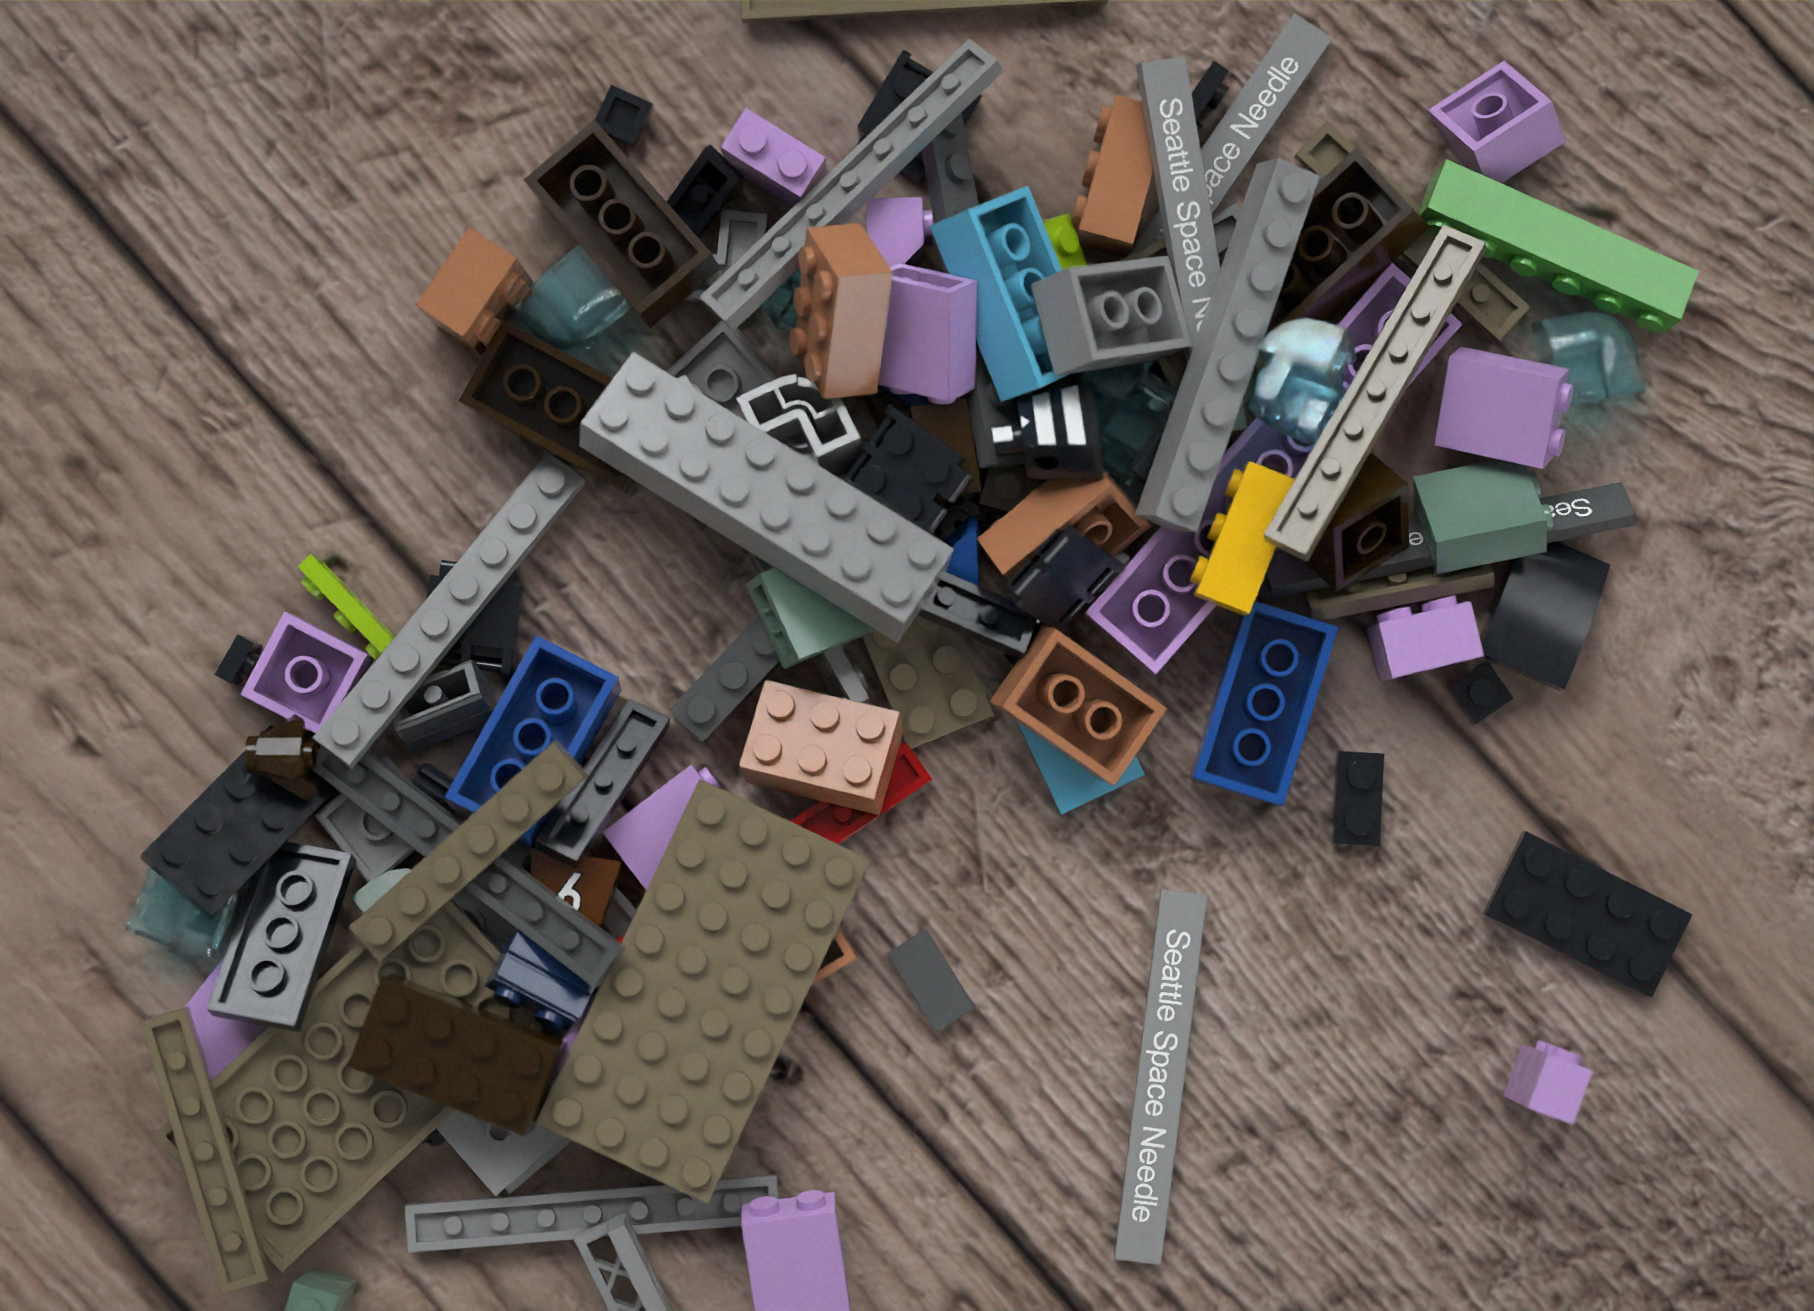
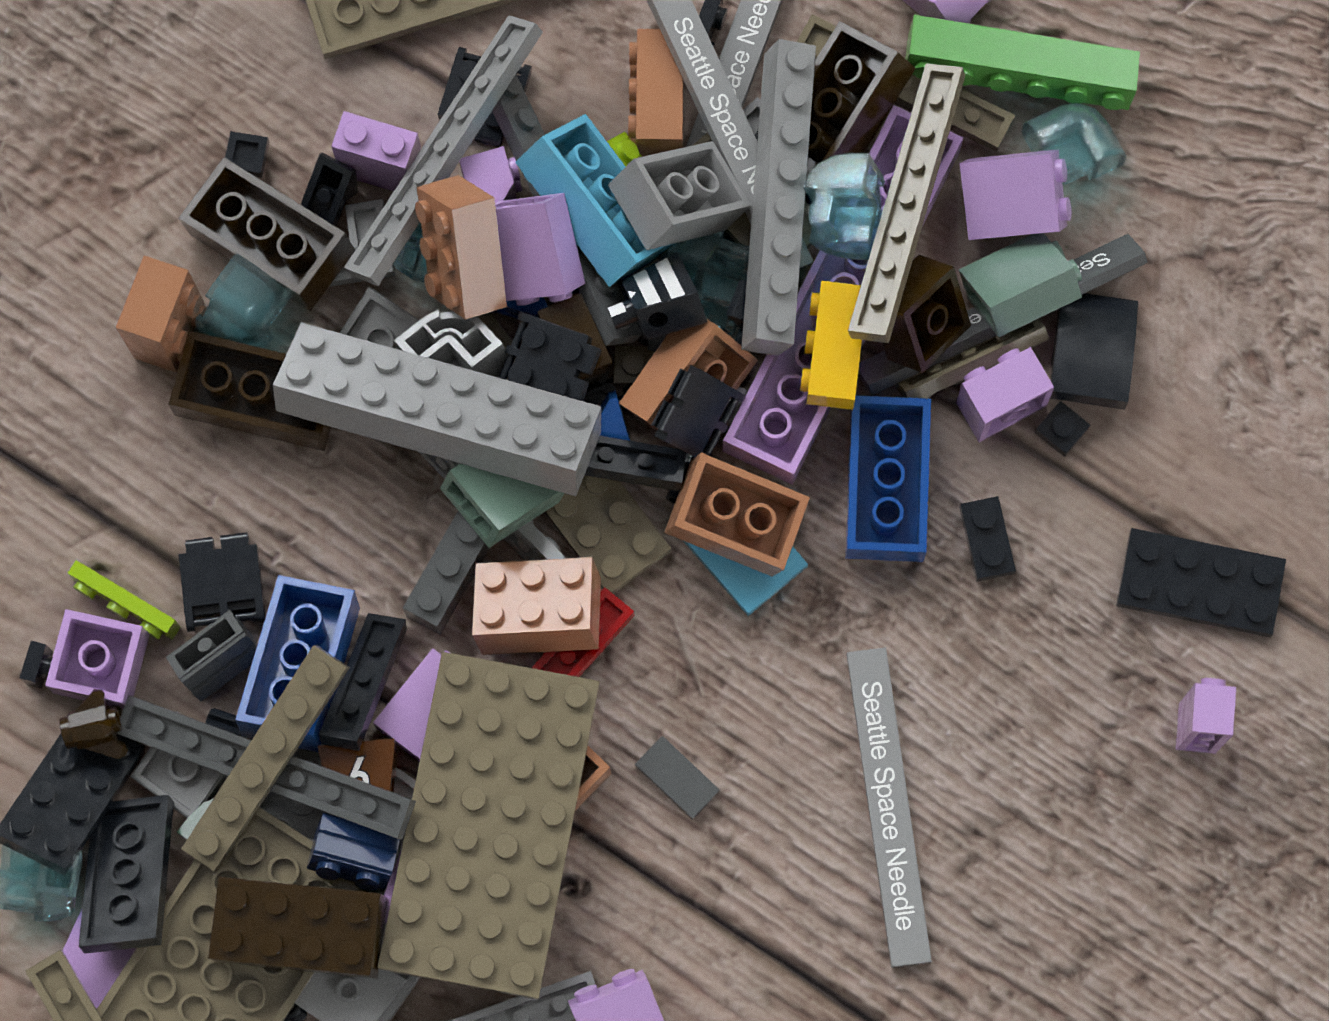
camera: 15 degrees left, 10 degrees down
light grey plate [313,452,585,769] -> none

